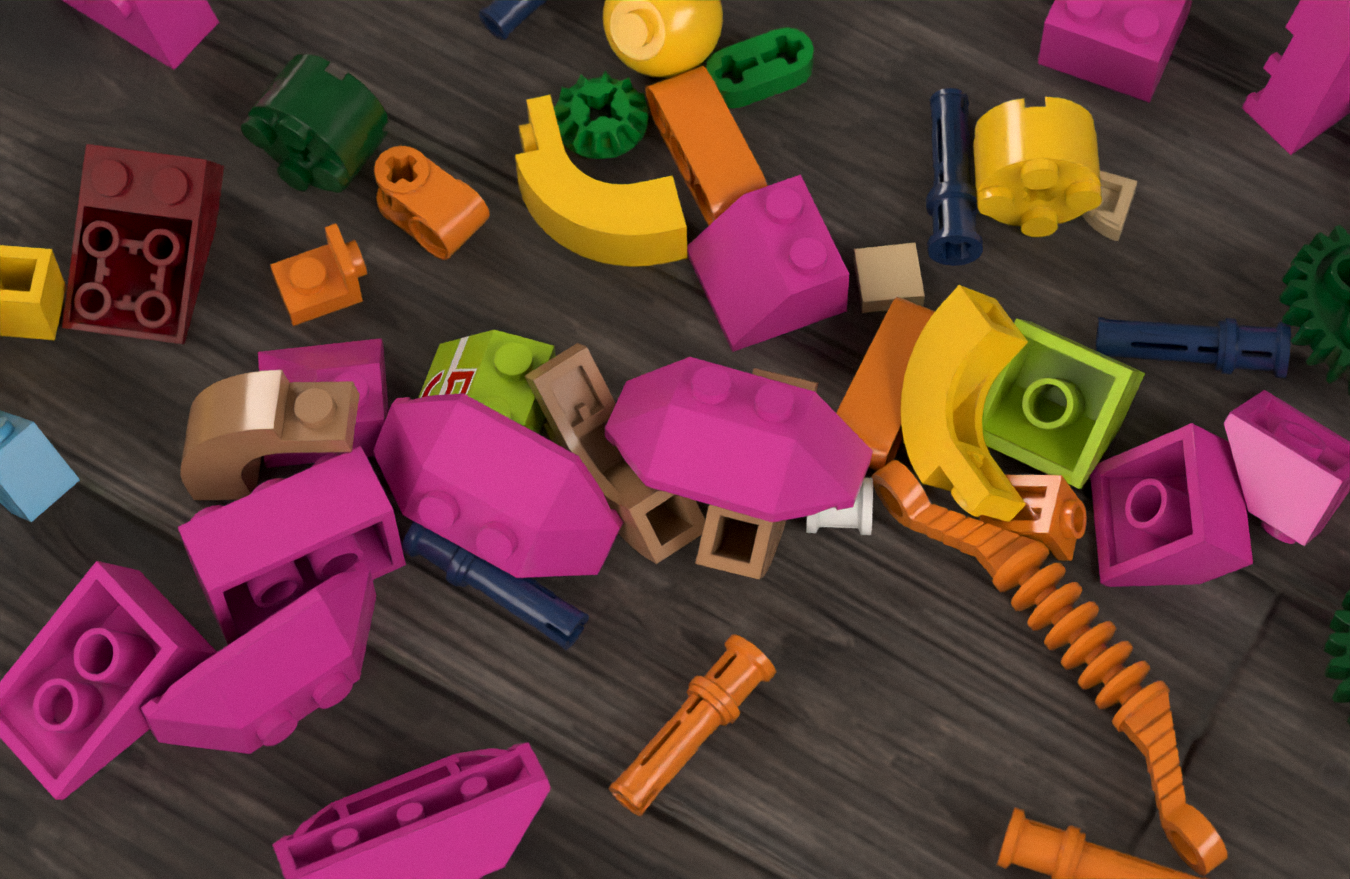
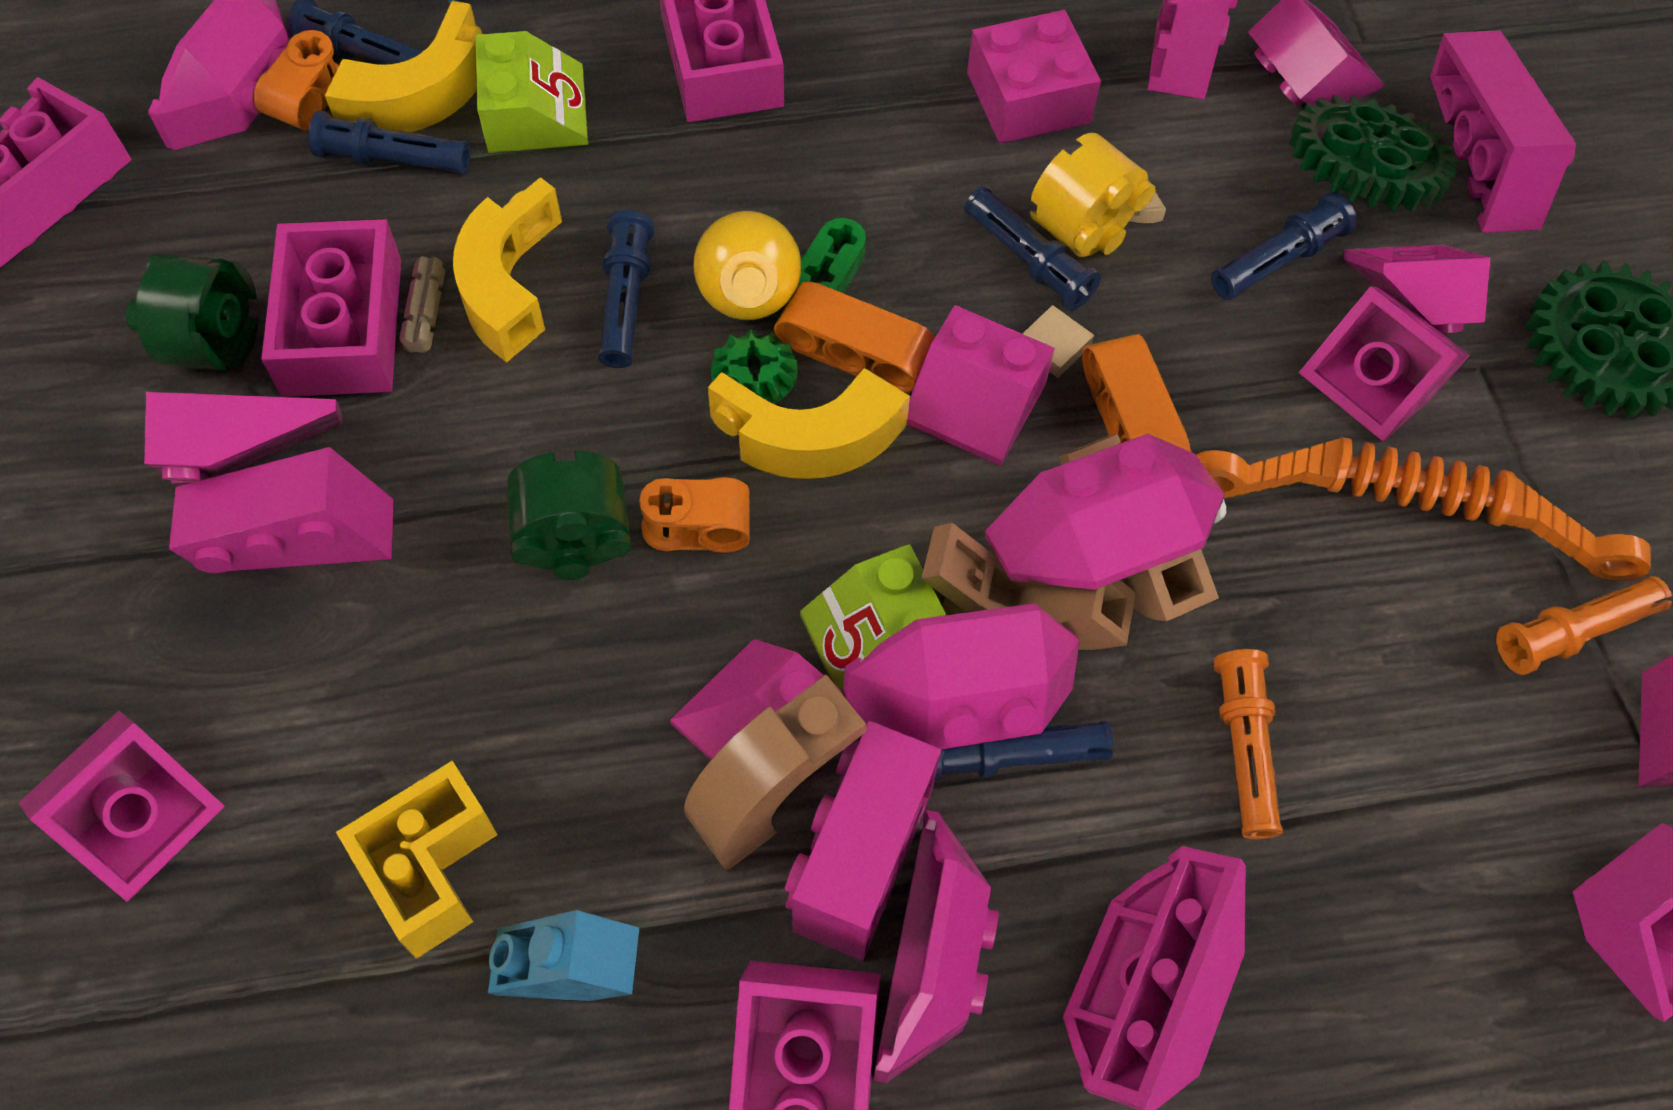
camera: 45 degrees left, 0 degrees up
dark red slope [62,144,224,344] -> none
orange bracket [270,223,367,326] -> none
yellow arch [901,285,1028,522] -> none
orange bracket [980,475,1087,561] -> none
lime slope [982,318,1145,489] -> none

